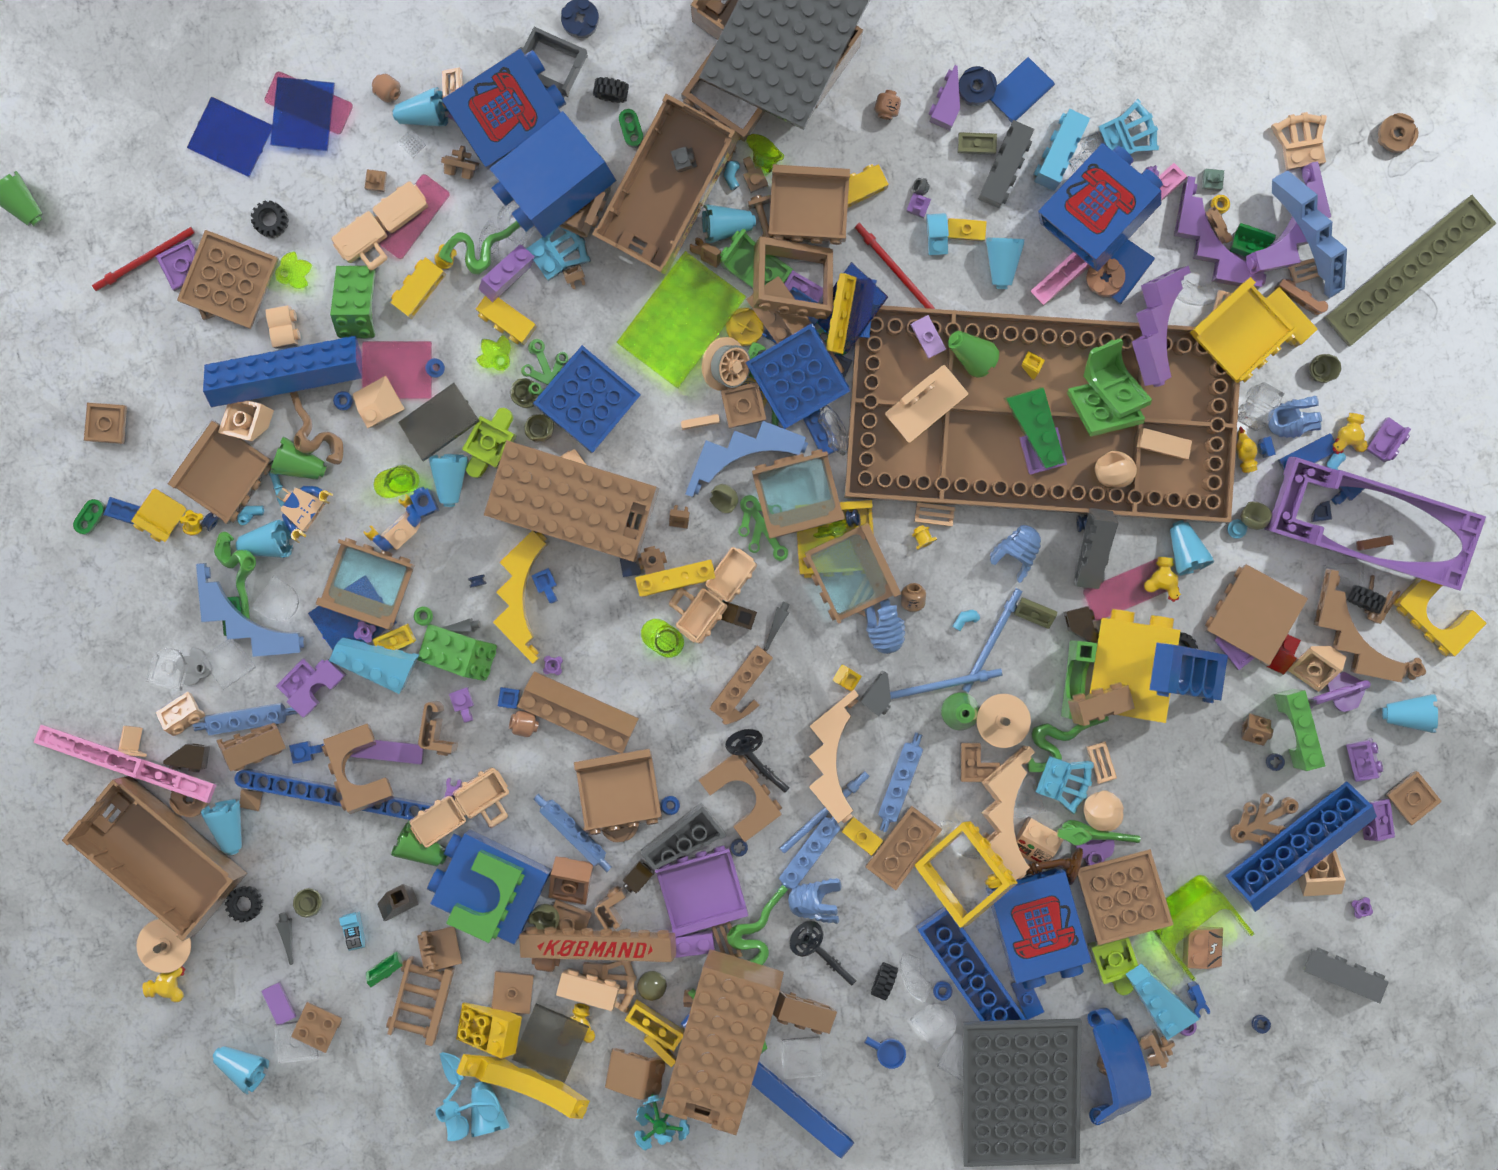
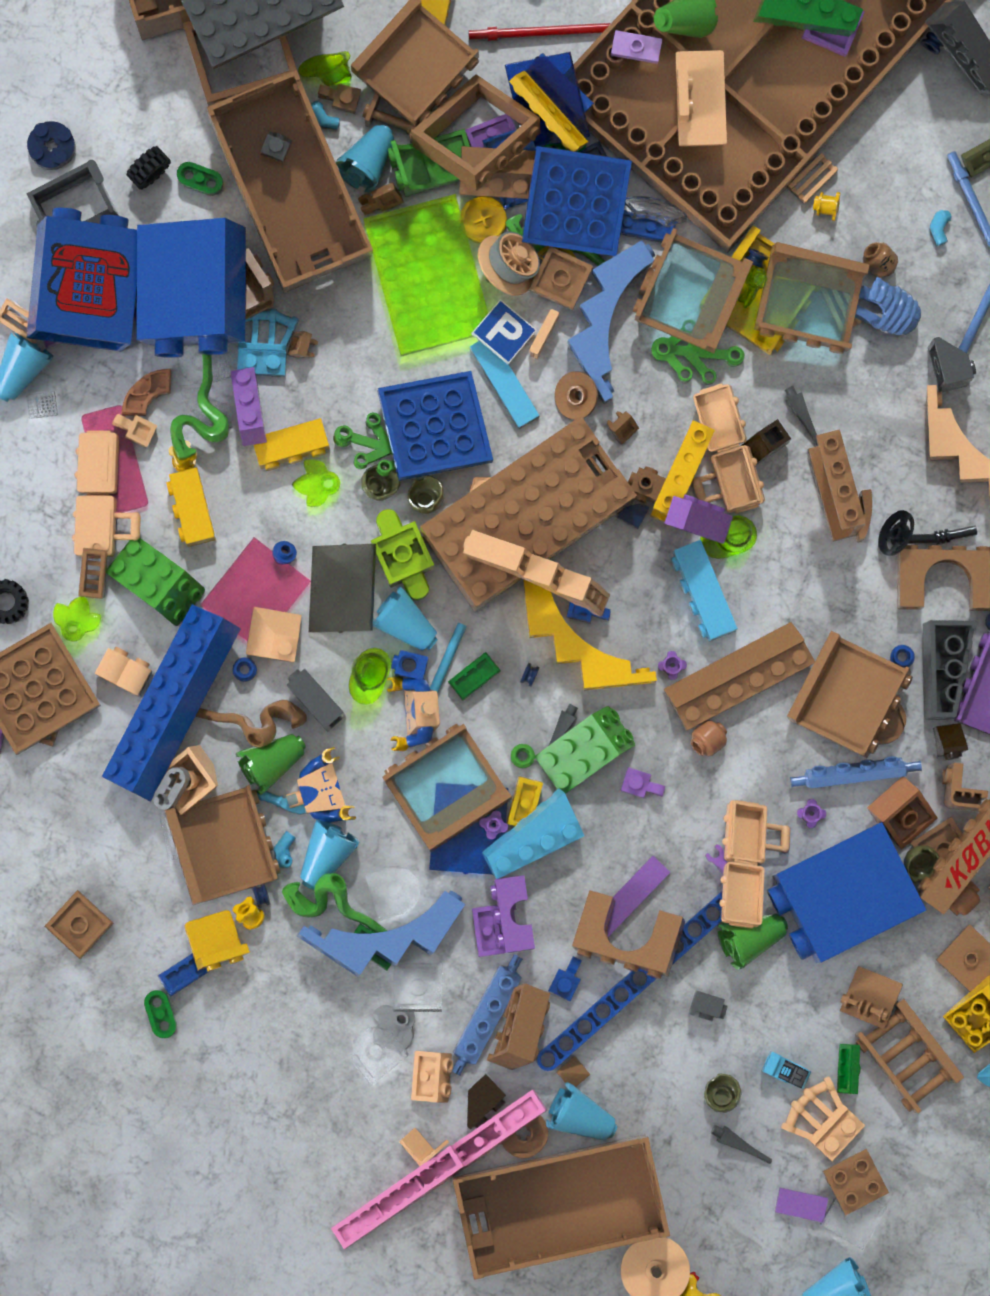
camera: 55 degrees left, 5 degrees down
black tyre [225,886,263,923] -> none
medium nougat tile [364,169,387,192] -> none
dark brown slope [377,884,419,921] -> none
medium nougat piece [418,701,458,756] -> none
medium nougat hips [441,145,479,180] -> none
bright green arch [446,849,525,943] -> none
blue plate [498,687,520,709] -> none
olive hair [710,484,738,513] -> none
yellow slope [833,664,862,692] -> none
medium blue hair [990,525,1041,583] -> none
none -> medium nougat slope [78,548,108,599]
none -> light nougat plate [112,414,157,448]
none -> nougat tile [121,369,171,416]
none -> light grey beam [153,767,190,810]
none -> dark grey brick [287,669,345,732]
none -> medium azure bar [430,623,467,693]
none -> green plate [448,652,501,701]
none -> light nougat arch [463,530,610,617]
none -> medium azure tile [470,341,540,429]
none -> blue piece [471,299,537,364]
none -> medium nougat dish [555,371,598,420]
none -> medium lavender brick [664,494,733,544]
none -> medium azure brick [671,540,738,642]
none -> dark grey brick [688,991,727,1021]
none -> light nougat plate [781,1076,865,1161]
none -> medium lavender plate [797,799,826,828]

